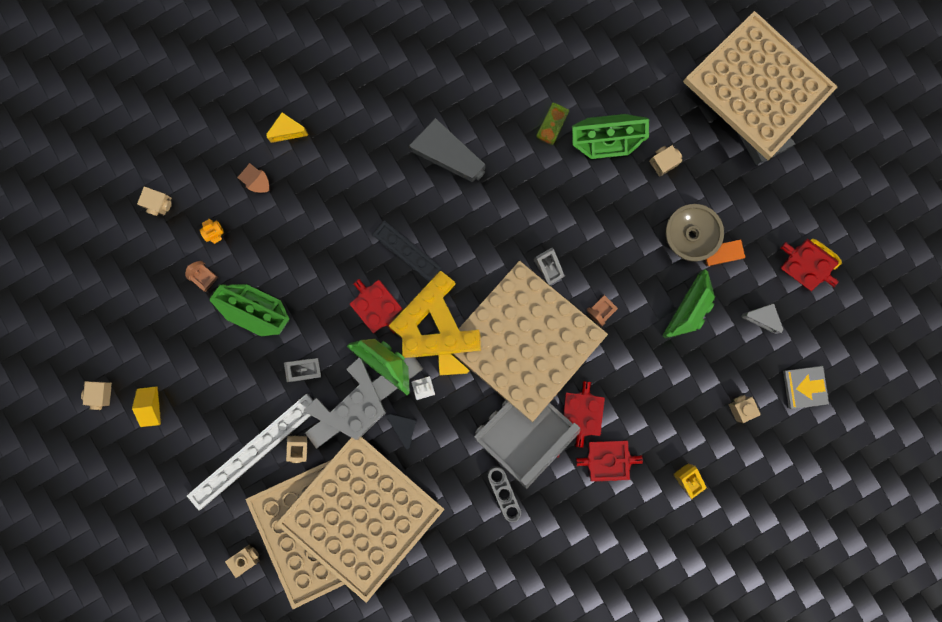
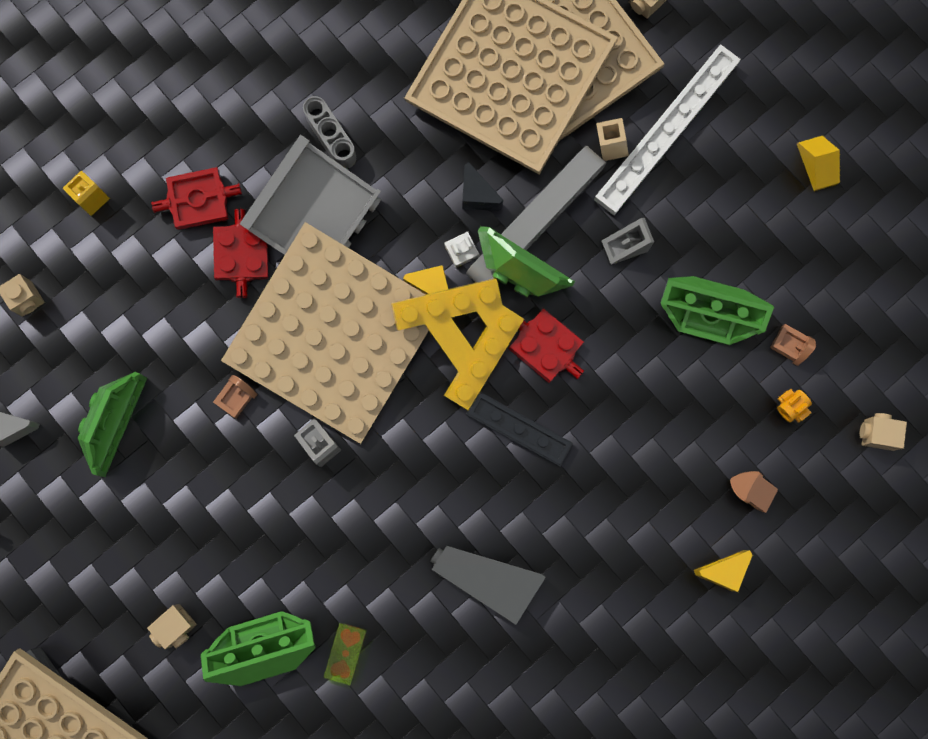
camera: 170 degrees right, 5 degrees down
tan brick [81,382,112,410] -> none
light grey wing [304,358,386,440] -> none
dark tan dish [666,204,724,261] -> none
orange tile [705,240,745,266] -> none

